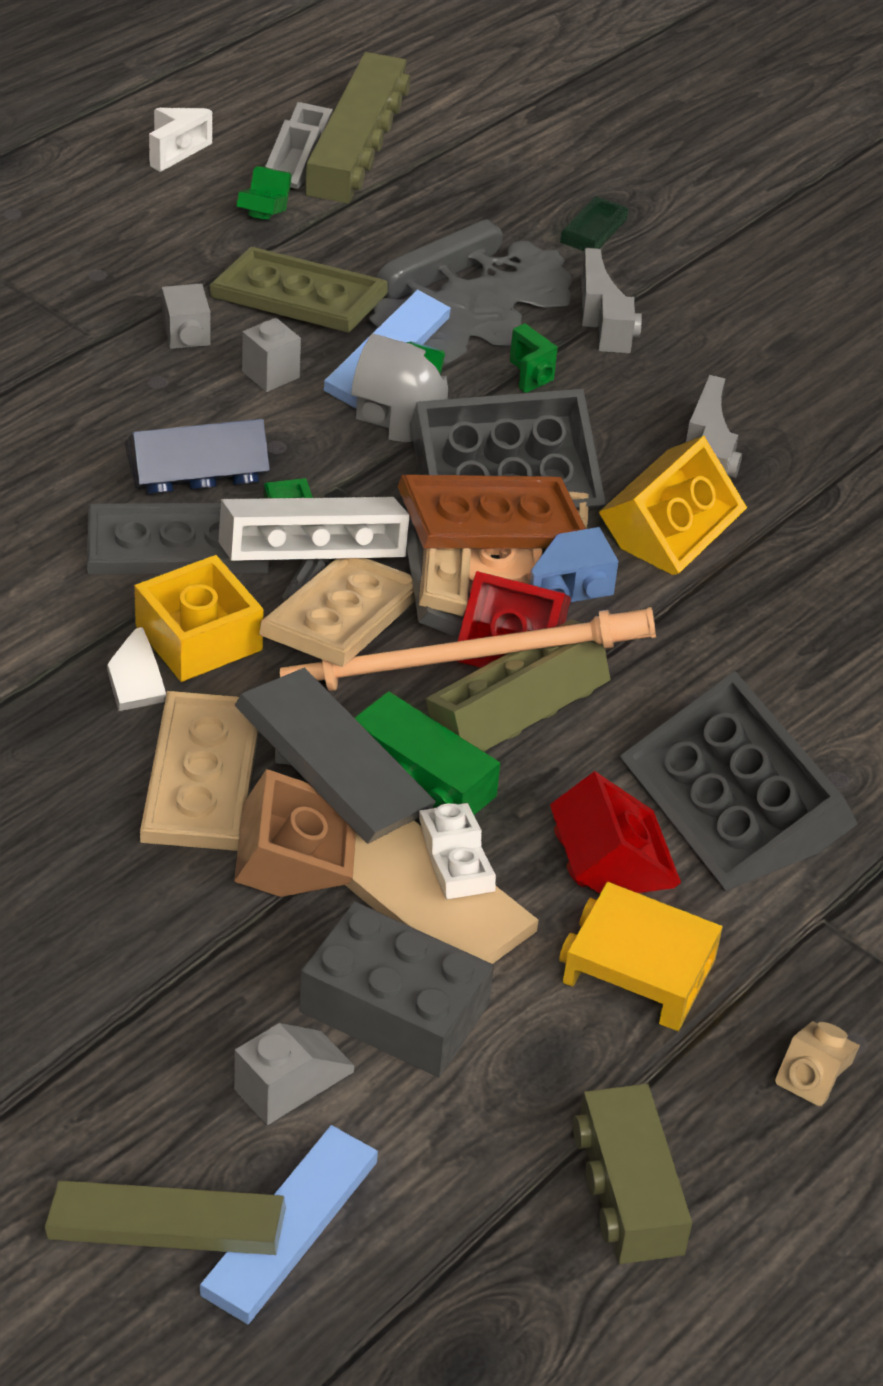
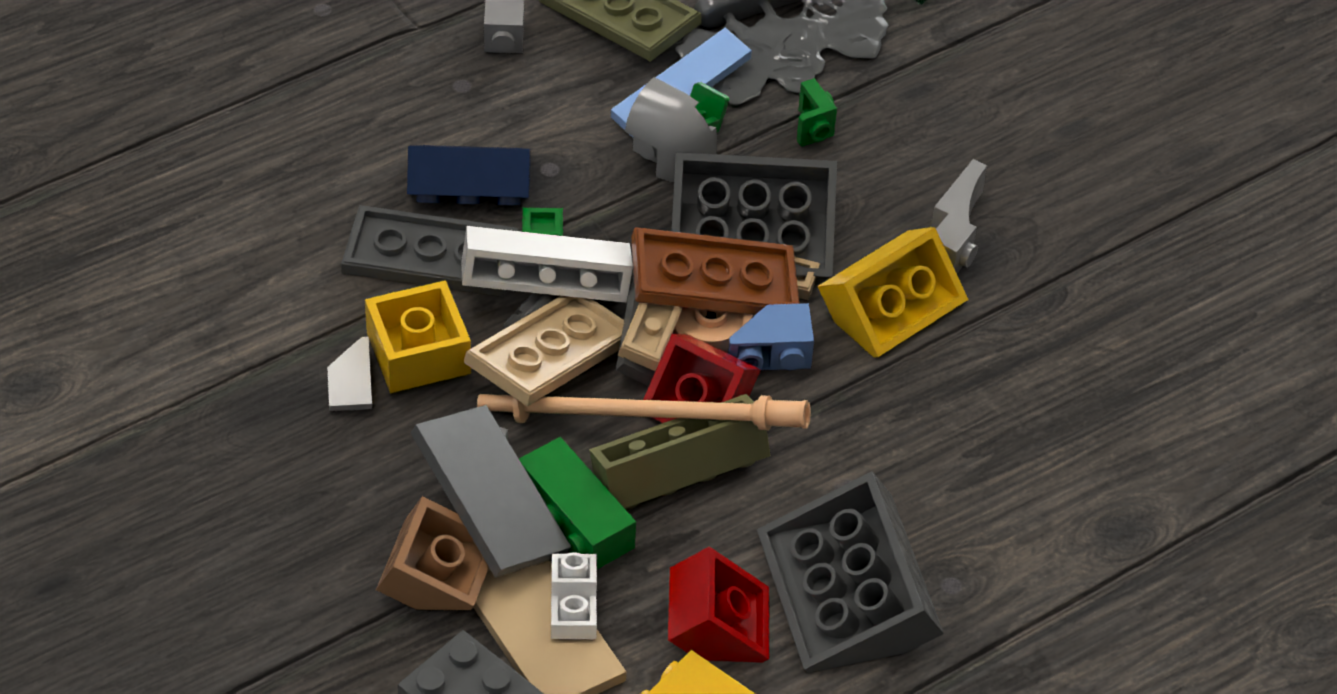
camera: 15 degrees right, 5 degrees up
tan tile [140,691,259,851] -> none
light grey brick [242,318,301,392] -> none
light grey slope [581,248,642,353] -> none

